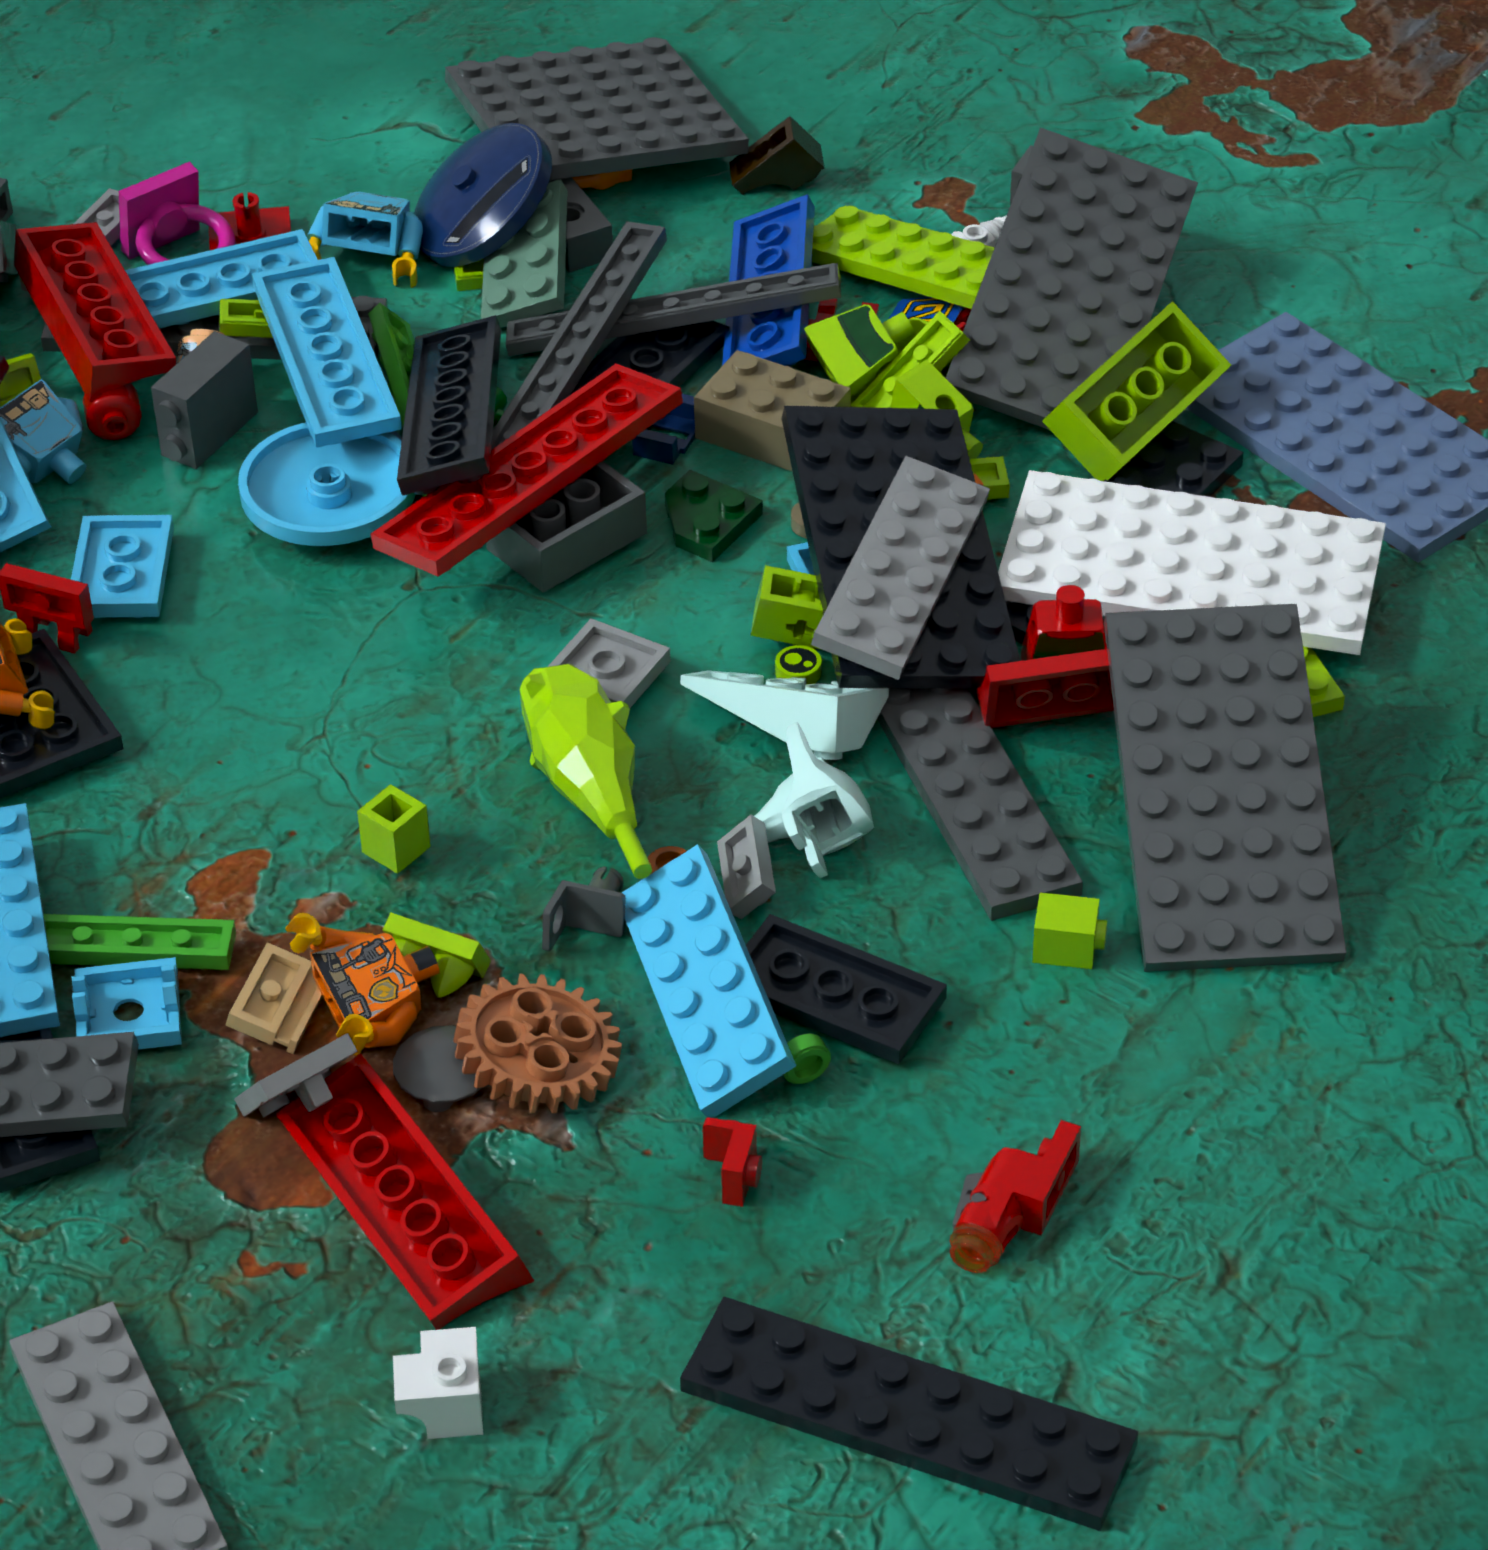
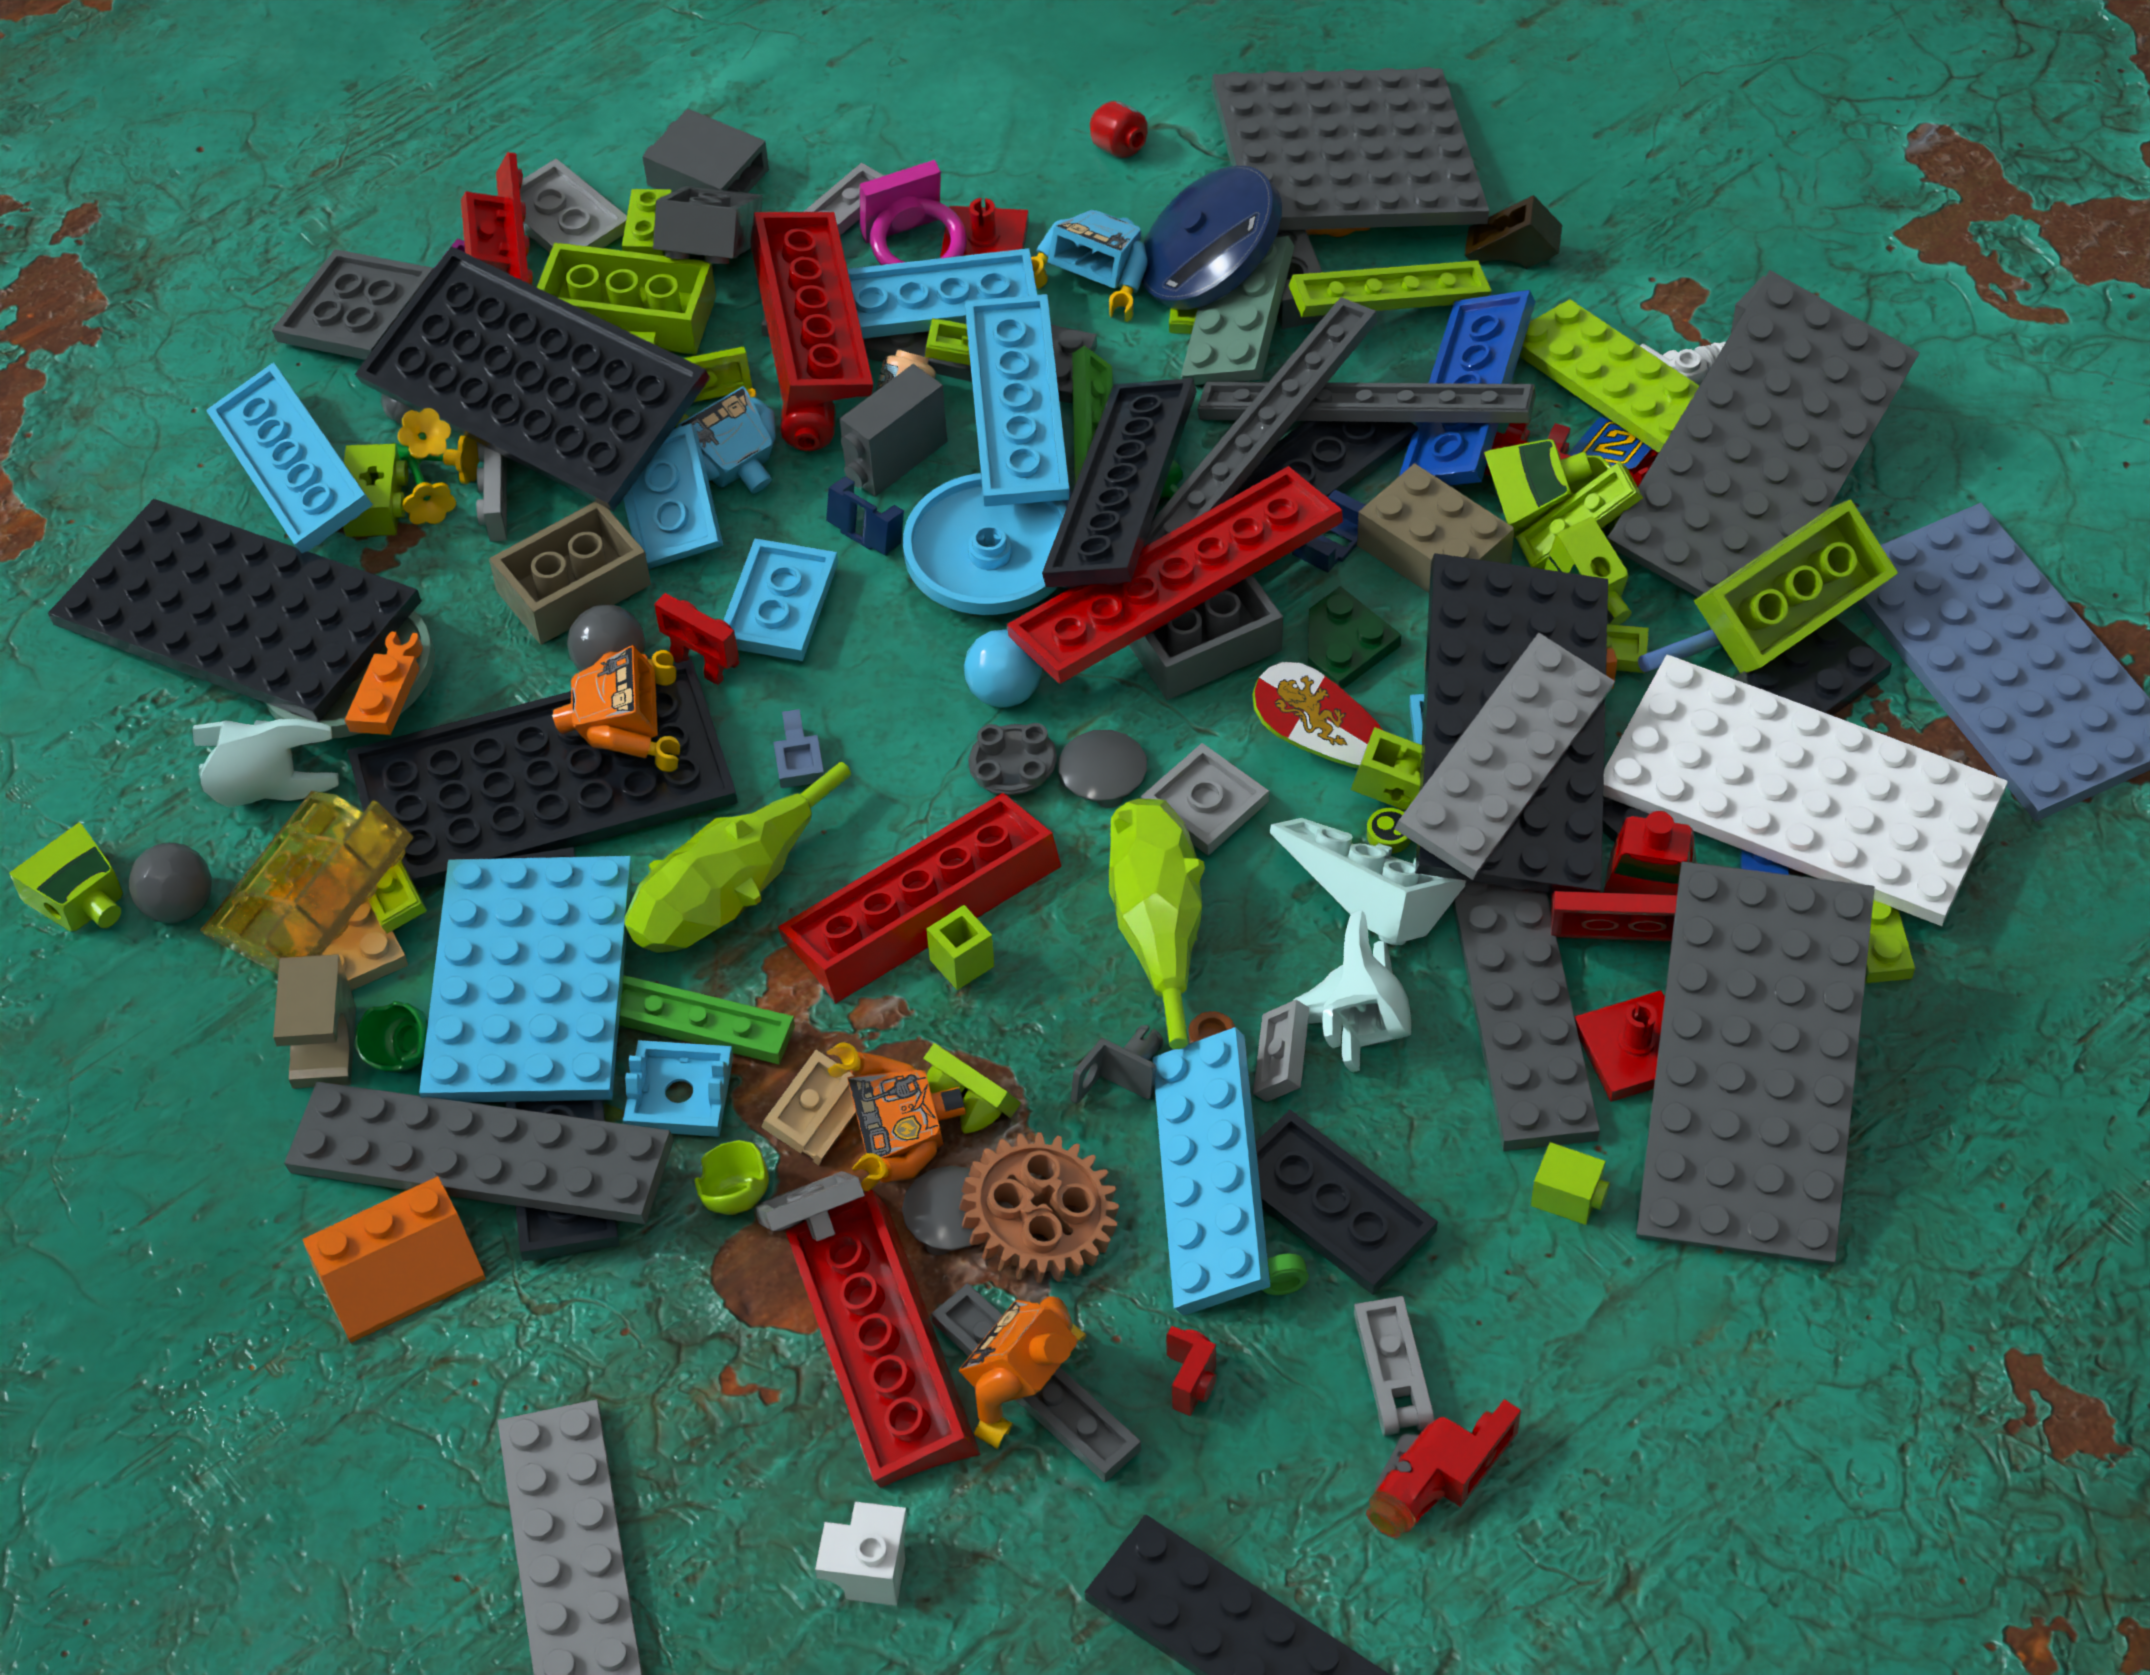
camera: 15 degrees right, 10 degrees up
none -> lime piece [624,762,851,953]
none -> lime hair [694,1140,769,1215]
none -> sand blue plate [773,709,824,788]
none -> red arch [778,793,1062,1004]
none -> dark blue piece [826,476,904,555]
none -> dark grey plate [931,1283,1141,1483]
none -> orange torso [958,1296,1087,1449]
none -> medium azure piece [964,629,1042,708]
none -> dark grey dish [968,723,1057,795]
none -> dark grey dish [1059,730,1147,808]
none -> red head [1090,101,1148,158]
none -> shield [1252,662,1383,768]
none -> lime plate [1289,261,1492,317]
none -> light grey plate [1354,1296,1434,1436]
none -> red tile [1574,990,1665,1102]
none -> medium blue bar [1638,629,1721,672]

